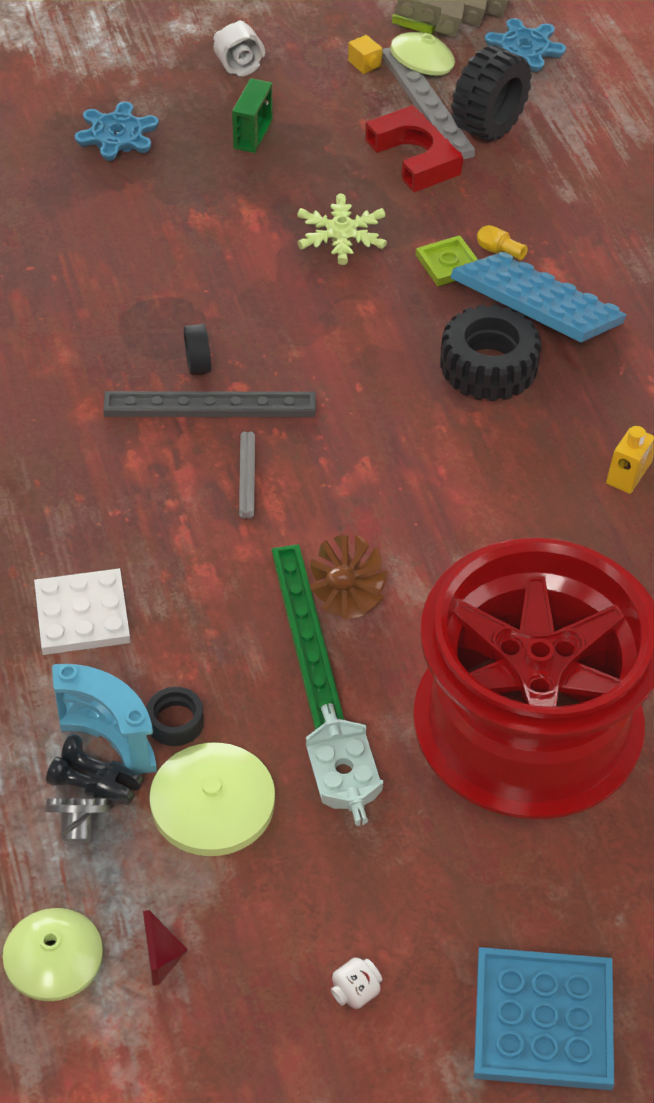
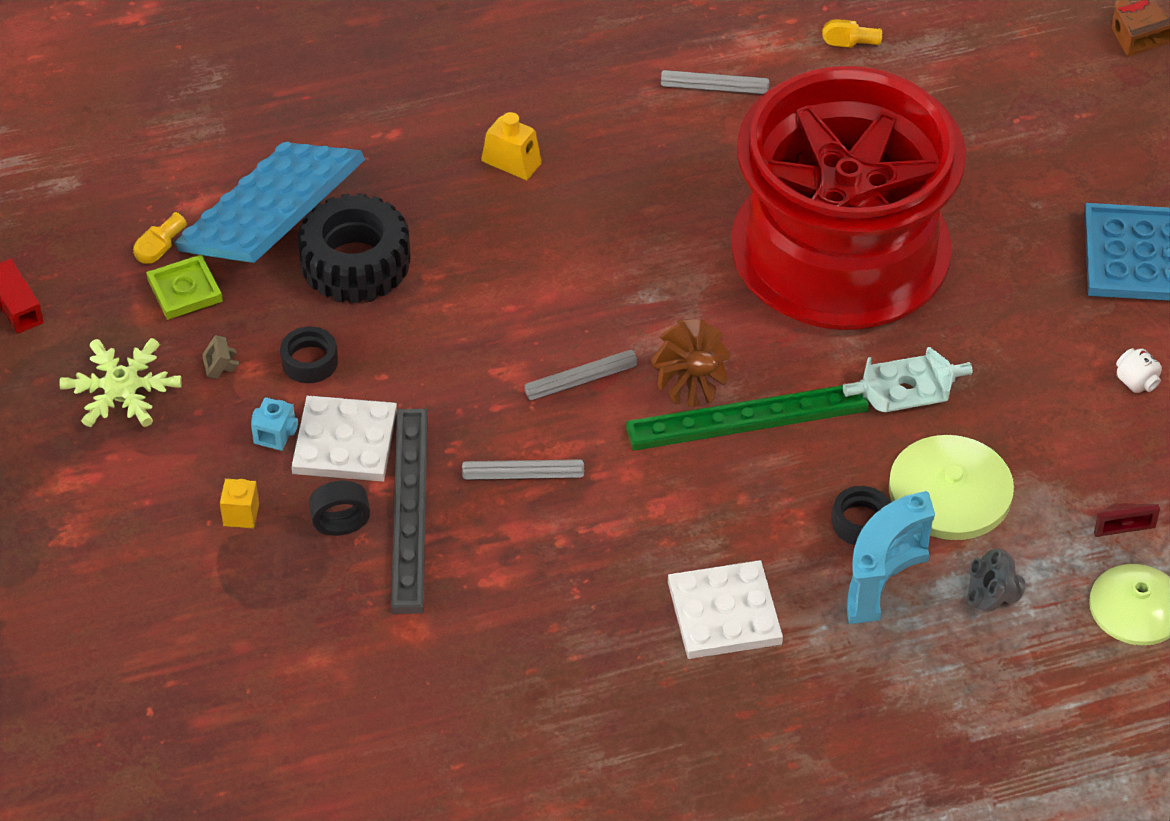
camera: 90 degrees left, 0 degrees up
black piece [46,733,144,805] -> none
none -> dark tan tile [202,335,239,379]
none -> yellow brick [220,479,259,529]
none -> medium azure brick [251,397,298,451]
none -> black tyre [280,326,338,383]
none -> white plate [292,396,397,482]
none -> light grey axle [524,350,637,400]

